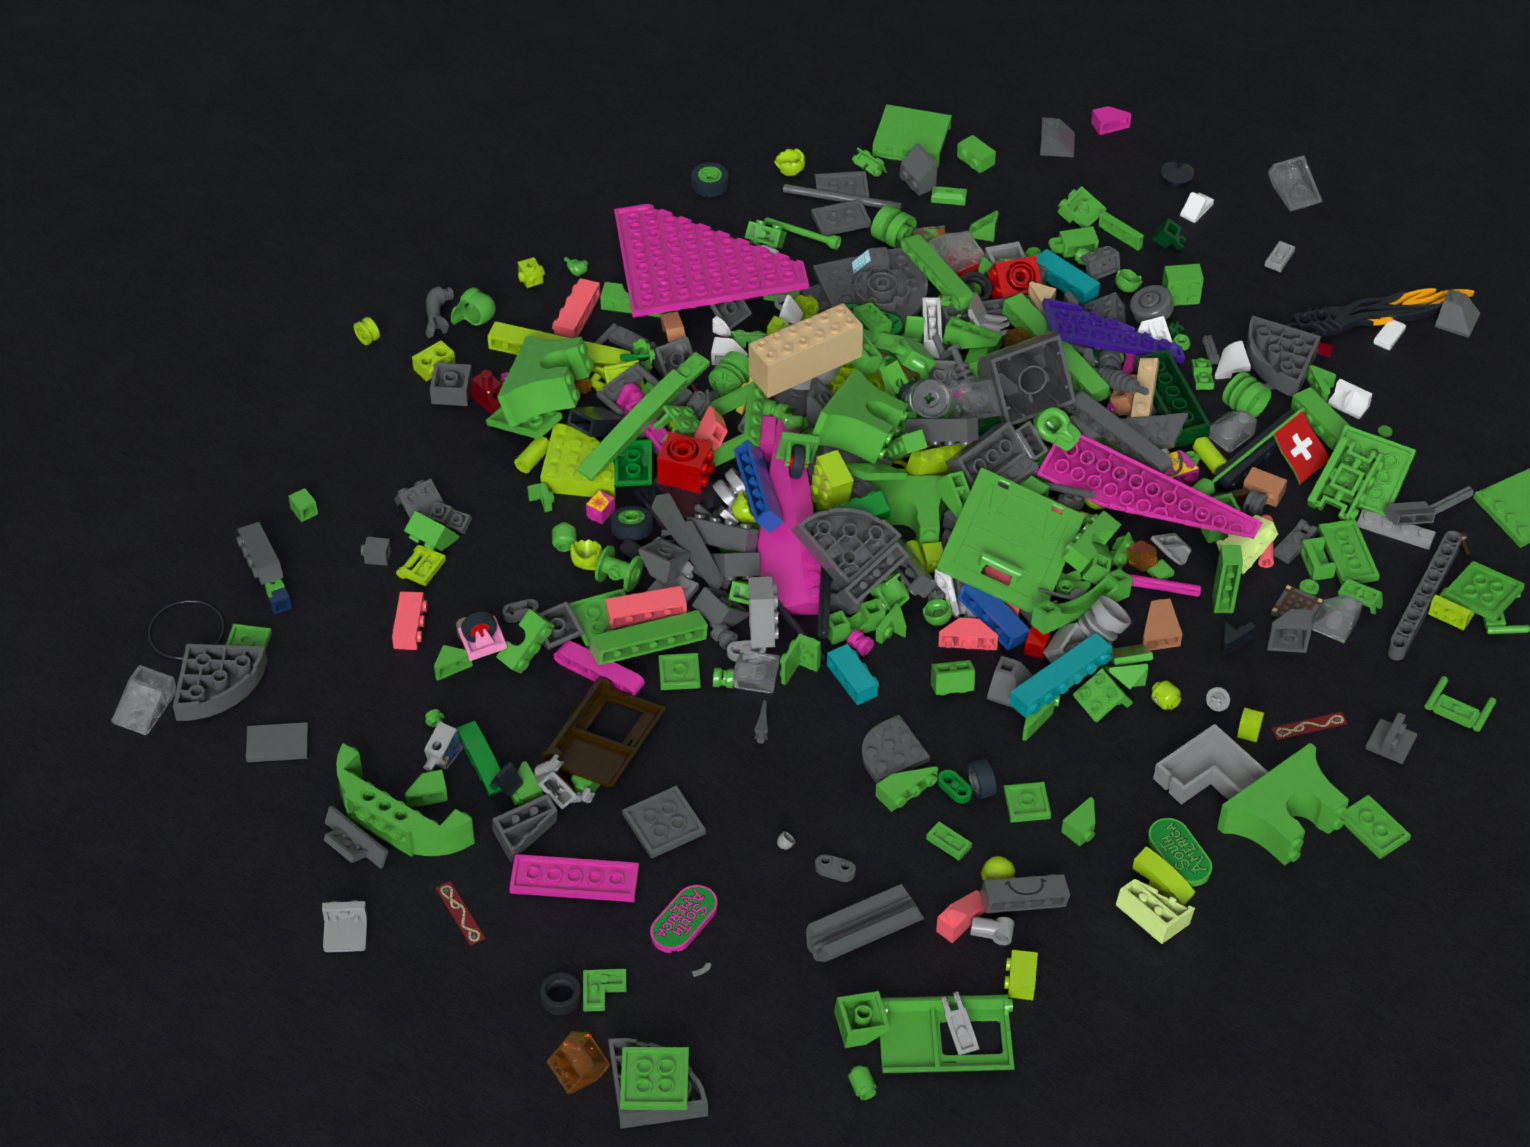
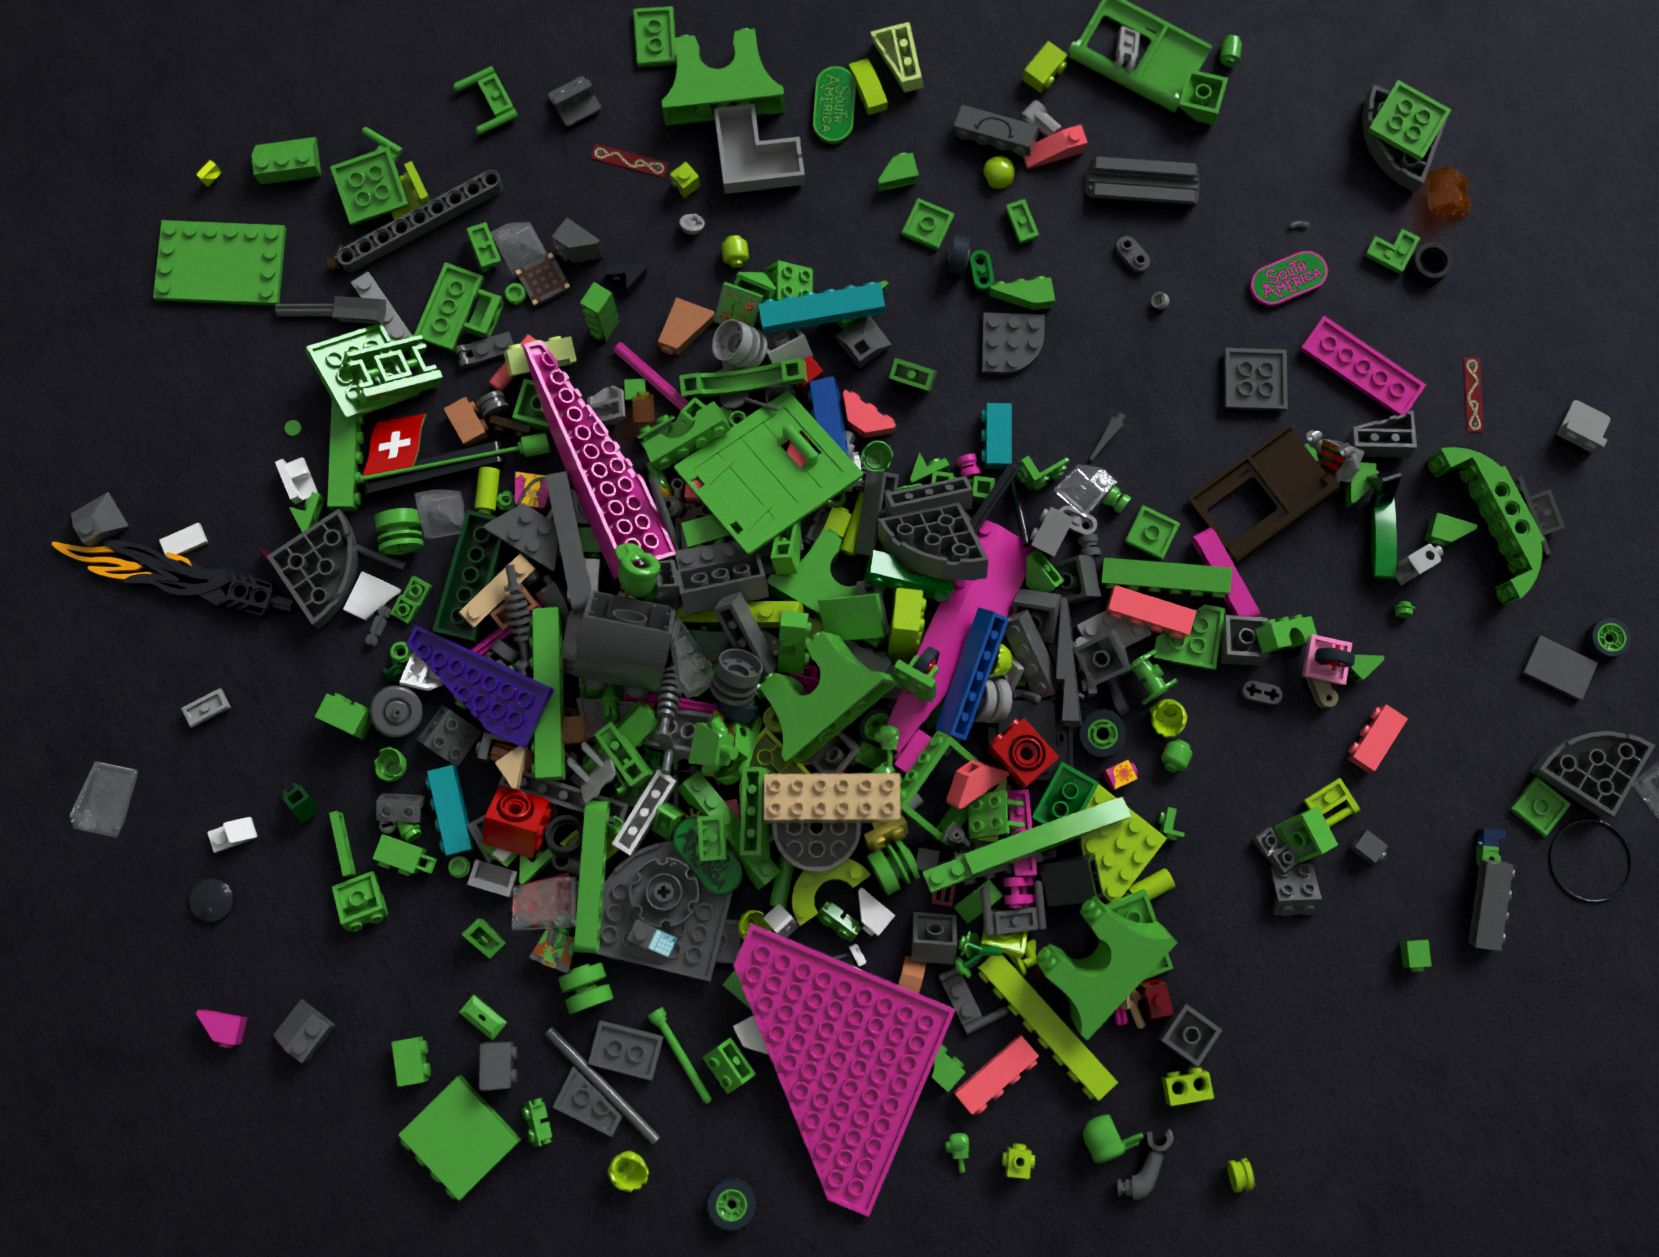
camera: 155 degrees left, 30 degrees up
none -> wheel [1586,618,1631,659]

